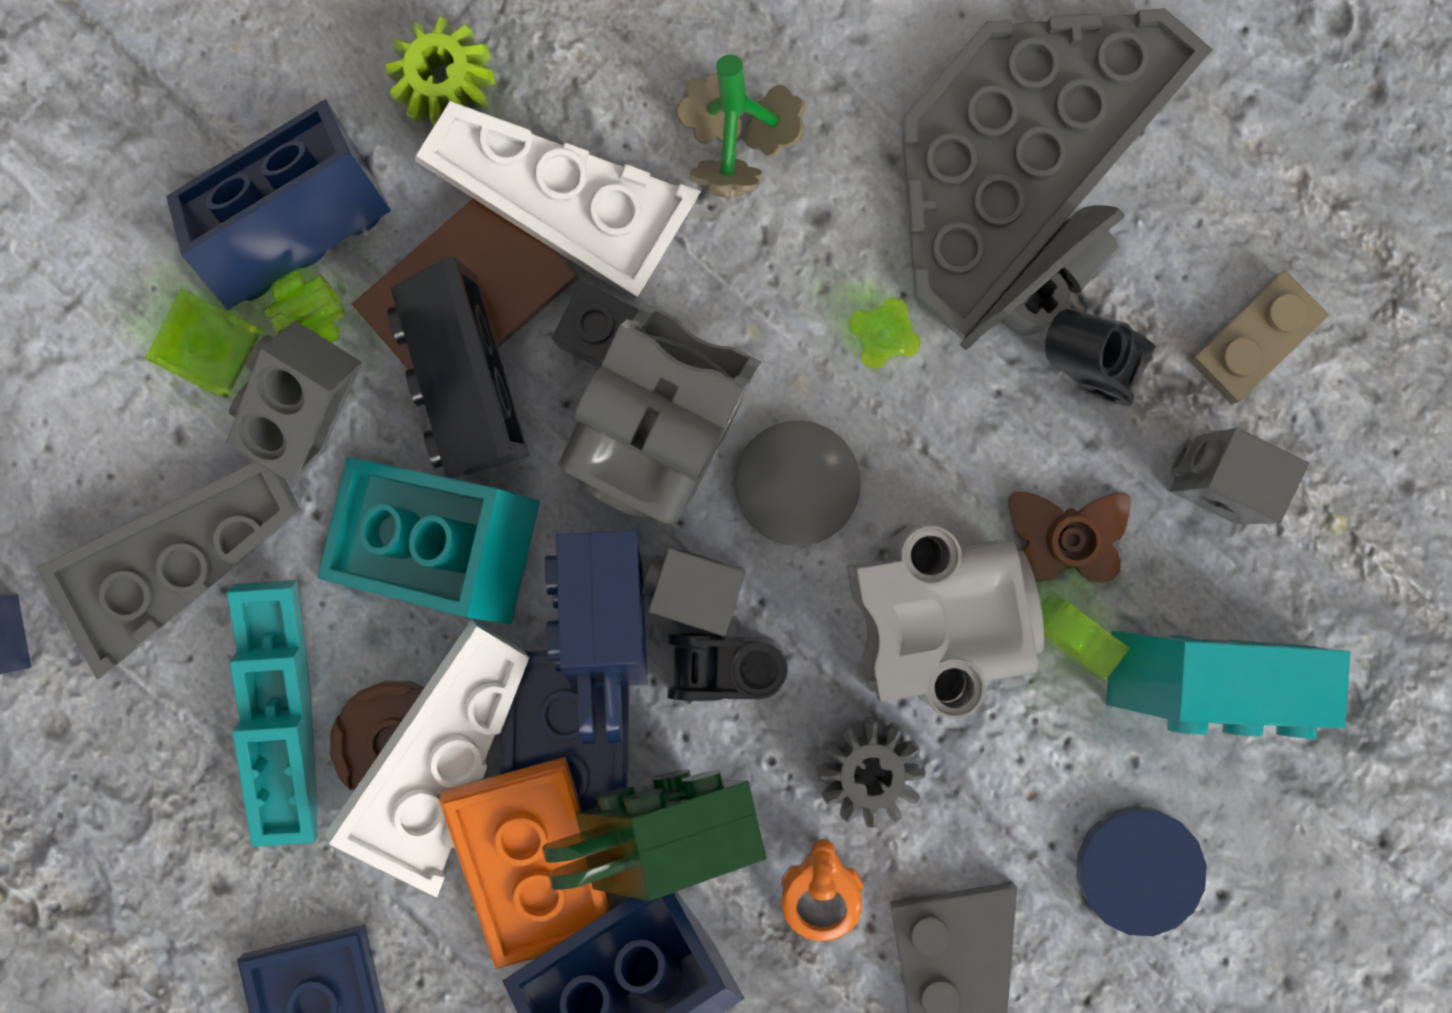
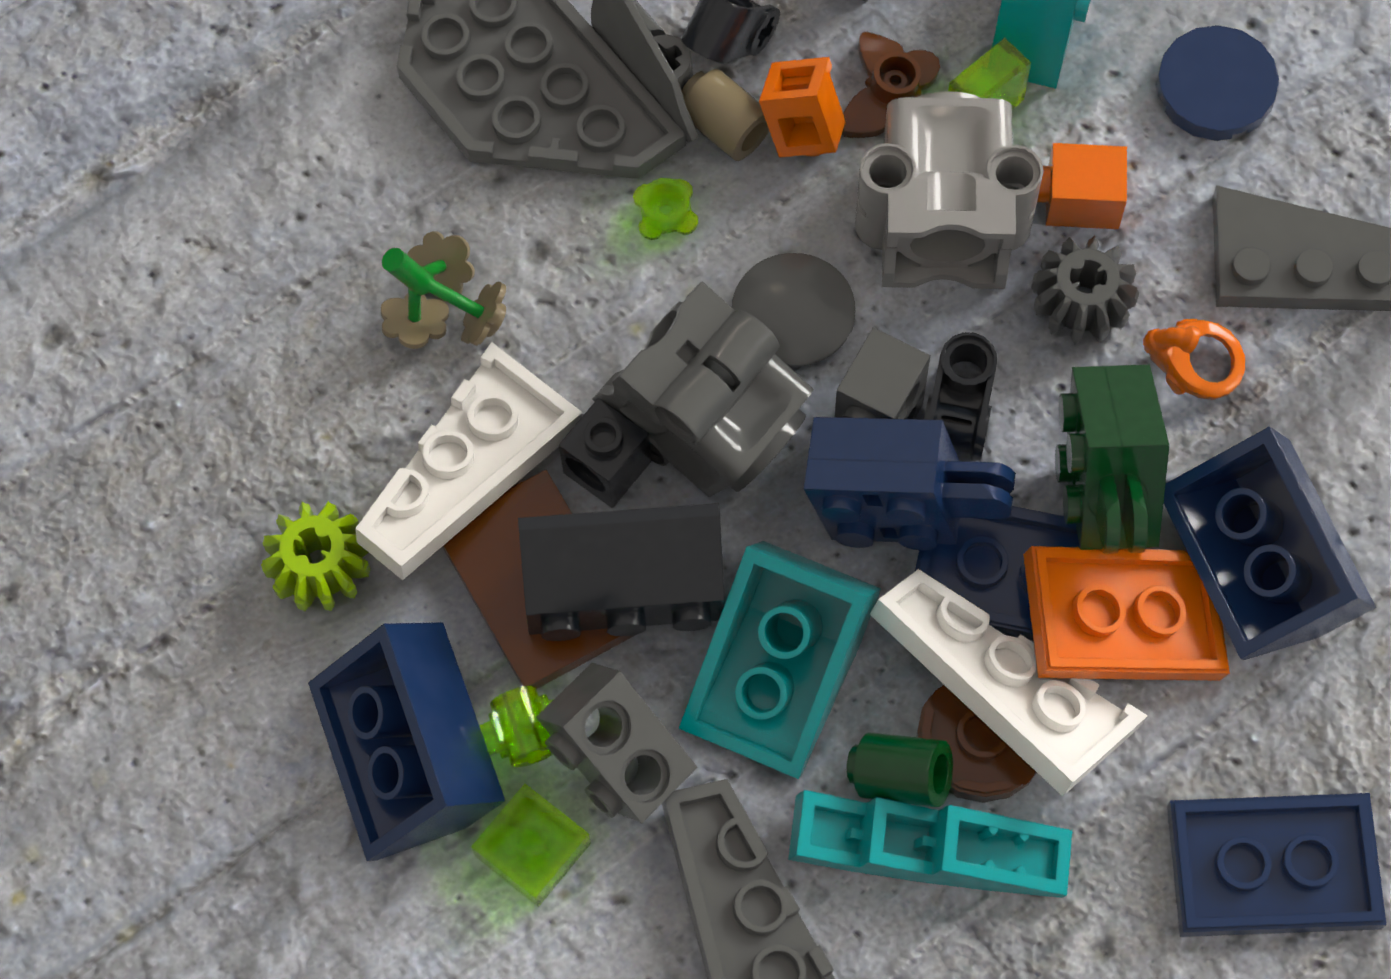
camera: 75 degrees left, 20 degrees down
none -> dark tan brick [682,69,769,161]
none -> orange brick [759,57,846,158]
none -> dark green brick [846,732,953,807]
none -> orange brick [1037,143,1127,229]

